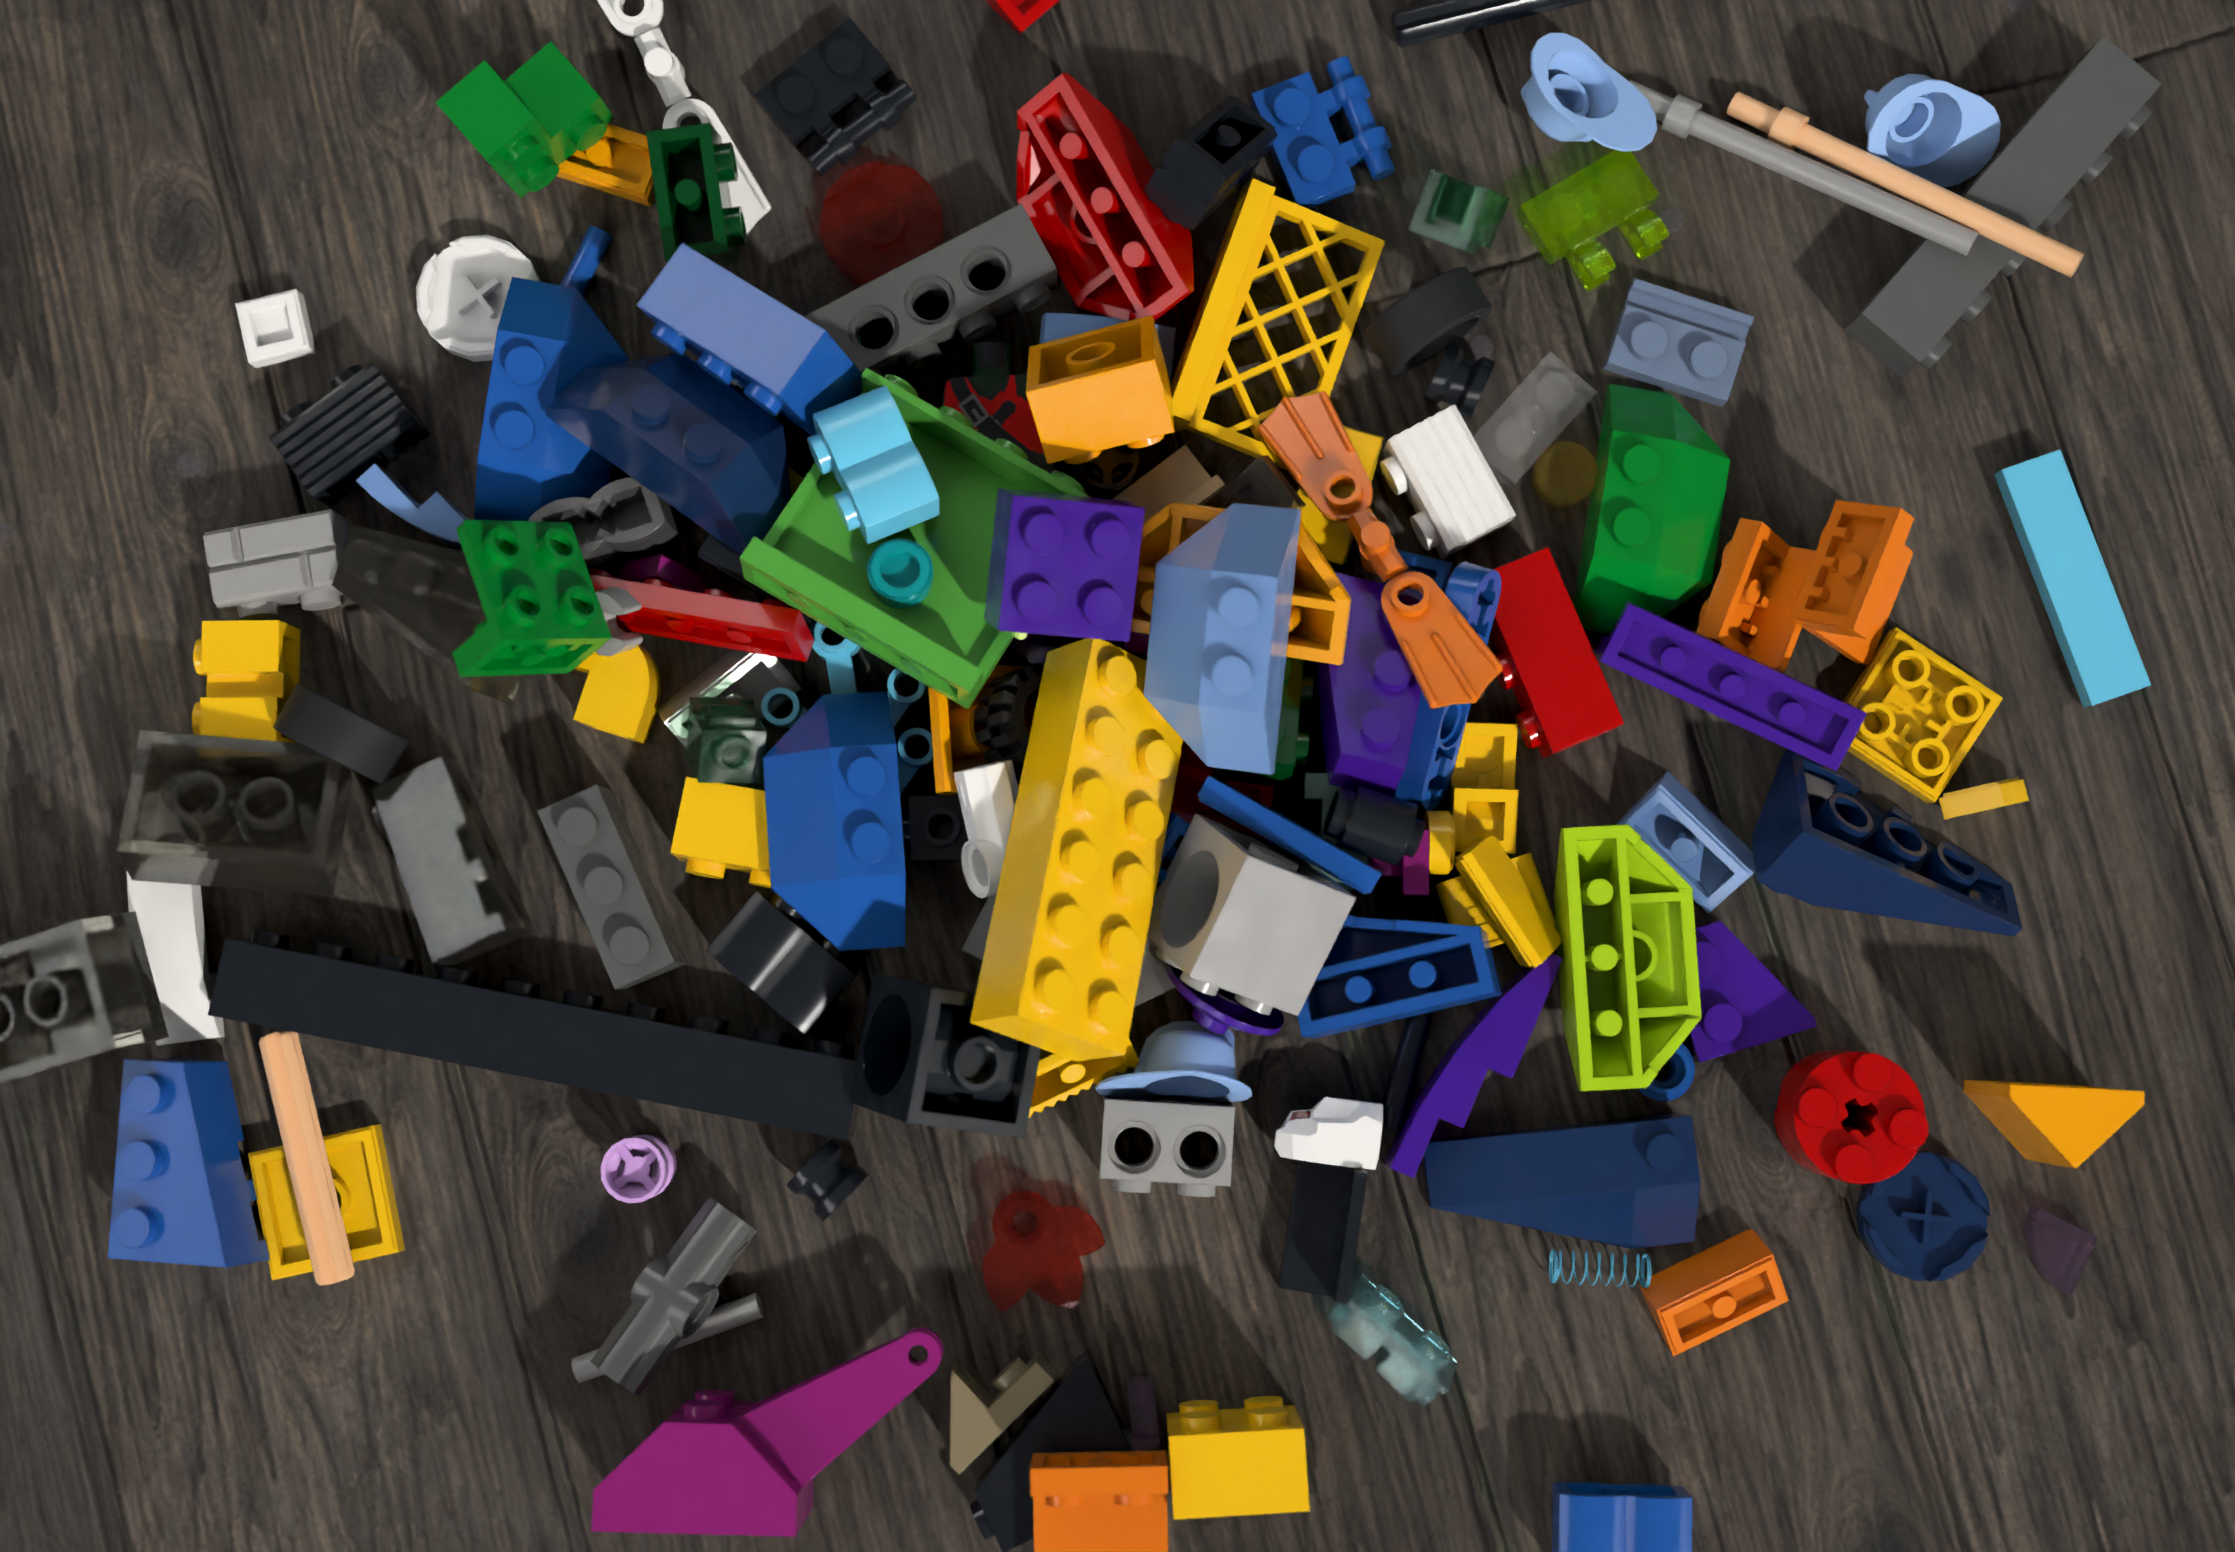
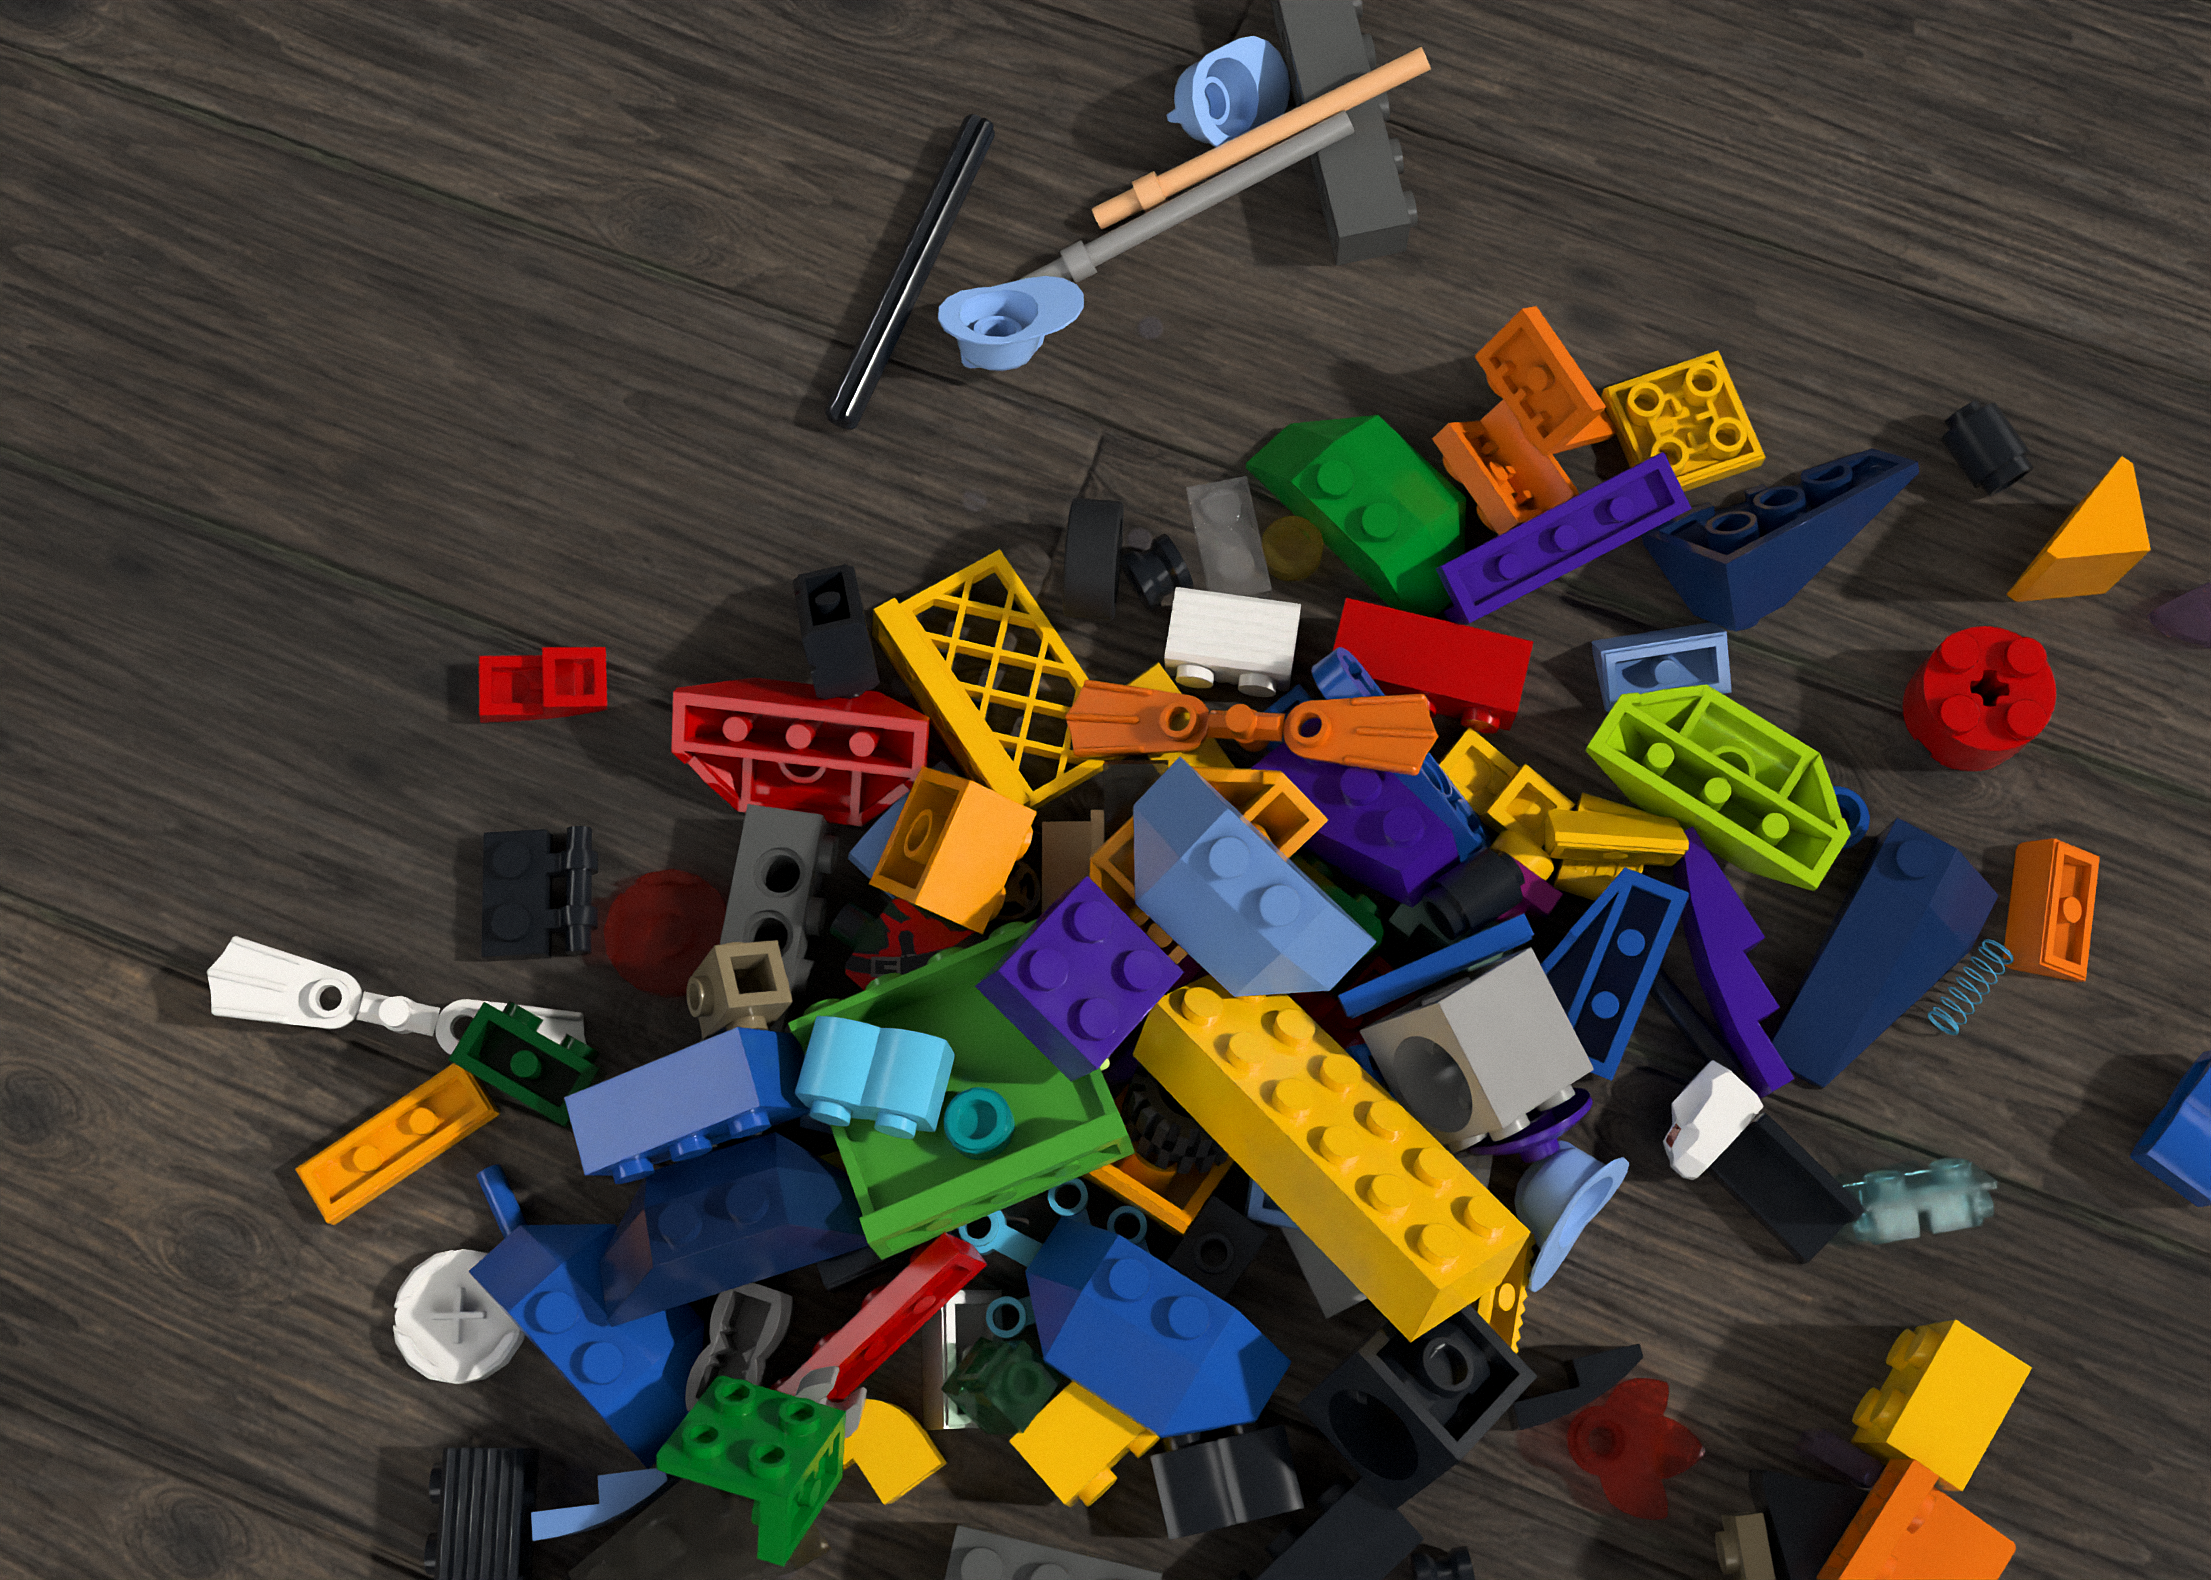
camera: 45 degrees left, 10 degrees down
white tile [235,289,317,368] -> none
green brick [435,41,615,199] -> none
magenta tile [617,554,709,593] -> none
white piece [953,760,1018,898] -> none
light grey brick [1100,1096,1235,1197] -> none
blue plate [1250,56,1395,209] -> none
clear green window [1408,169,1510,255] -> none
clear neon green plate [1517,150,1670,292] -> none
sand blue plate [1603,278,1754,407] -> none
dark purple wing [1686,921,1817,1063] -> none
dark blue tile [1856,1151,1990,1282] -> none
yellow tile [1939,777,2029,820] -> none
medium azure tile [1994,449,2151,708] -> none
none -> dark tan brick [687,940,793,1040]
none -> black slope [1507,1343,1643,1431]
none -> black brick [1941,400,2034,497]

